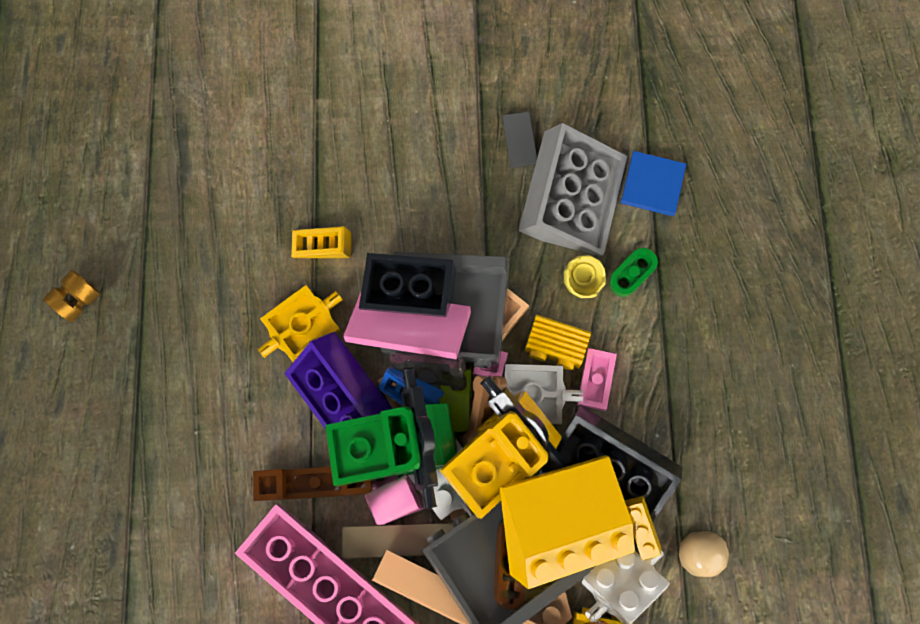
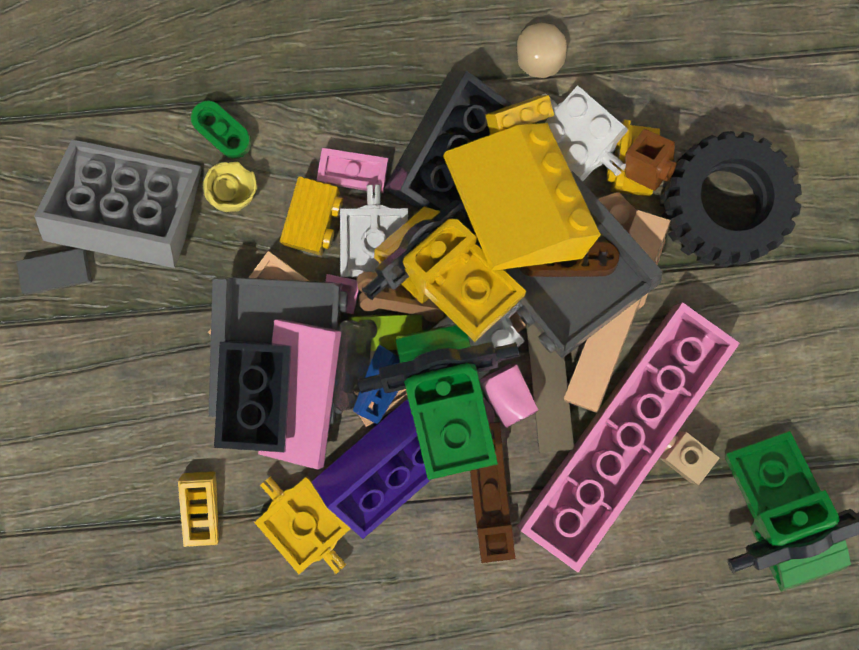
camera: 90 degrees left, 10 degrees up
blue tile [620,151,686,216] -> none

